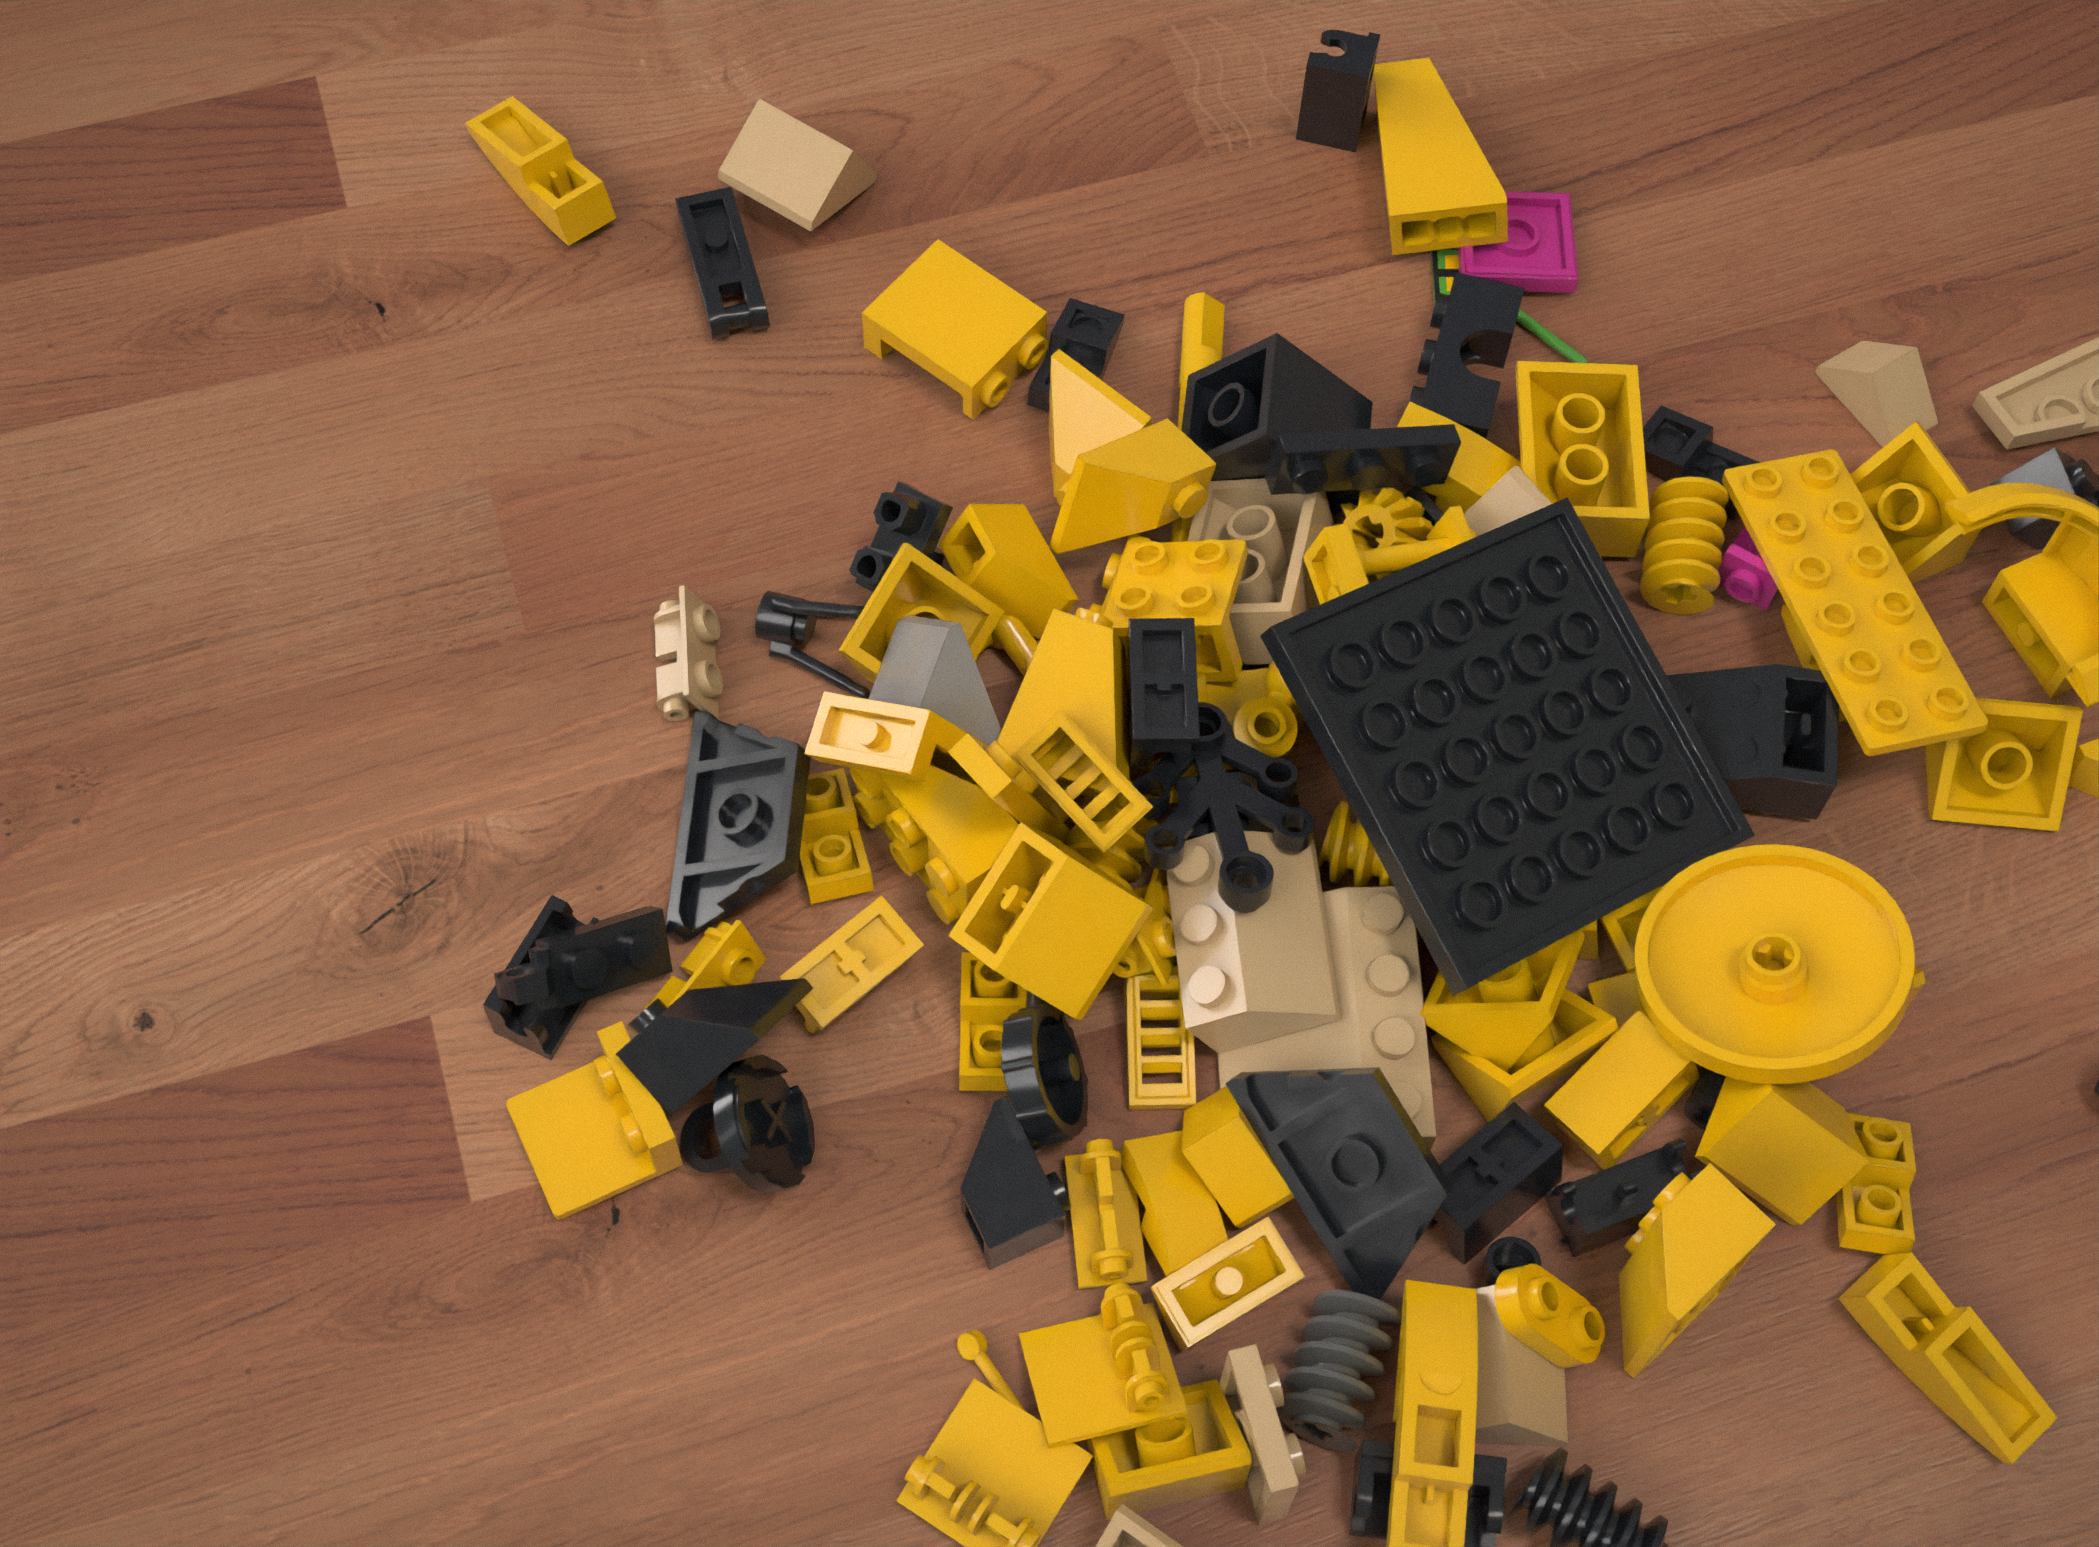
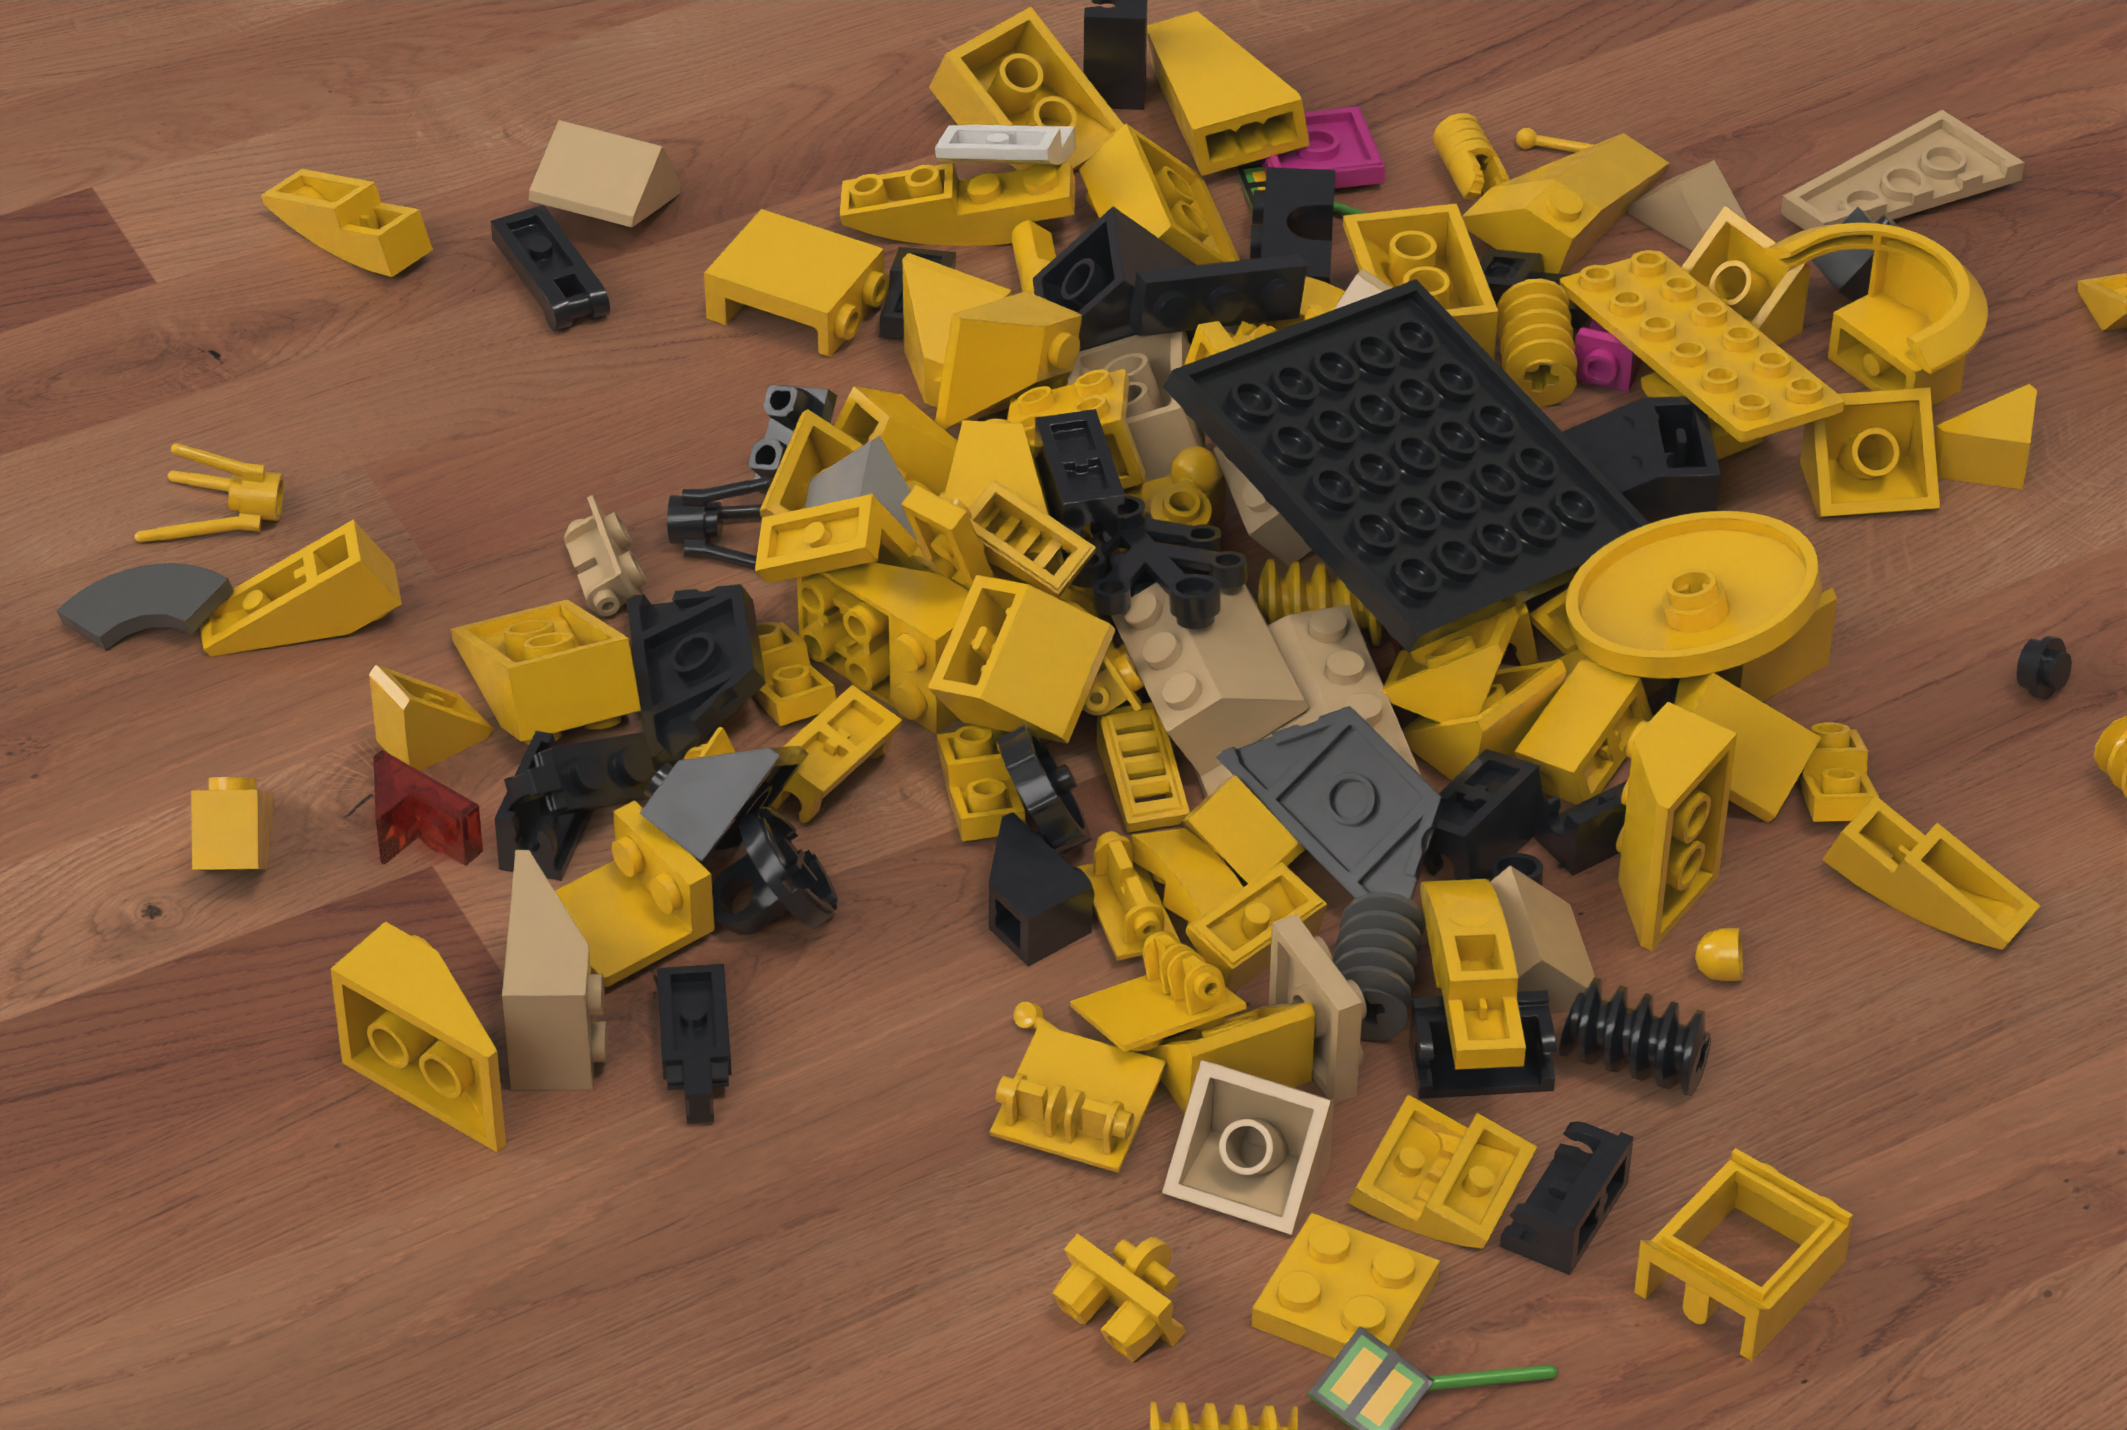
camera: 10 degrees left, 20 degrees down
yellow plate [1494,1264,1605,1368] -> none
none -> dark grey tile [57,563,234,650]
none -> yellow plant [134,443,284,543]
none -> yellow slope [191,777,274,870]
none -> yellow slope [200,519,402,657]
none -> yellow slope [330,921,506,1153]
none -> yellow slope [369,664,494,776]
none -> clear red slope [373,750,483,866]
none -> yellow slope [450,599,641,745]
none -> tan slope [502,850,608,1090]
none -> black hinge [657,964,732,1124]
none -> yellow slope [840,162,1075,246]
none -> yellow slope [929,7,1124,172]
none -> white slope [935,125,1076,165]
none -> yellow slope [1079,123,1240,265]
none -> yellow hinge [1433,113,1510,201]
none -> yellow wedge [1462,133,1670,274]
none -> yellow hinge [1516,128,1594,153]
none -> yellow hinge [1695,927,1743,982]

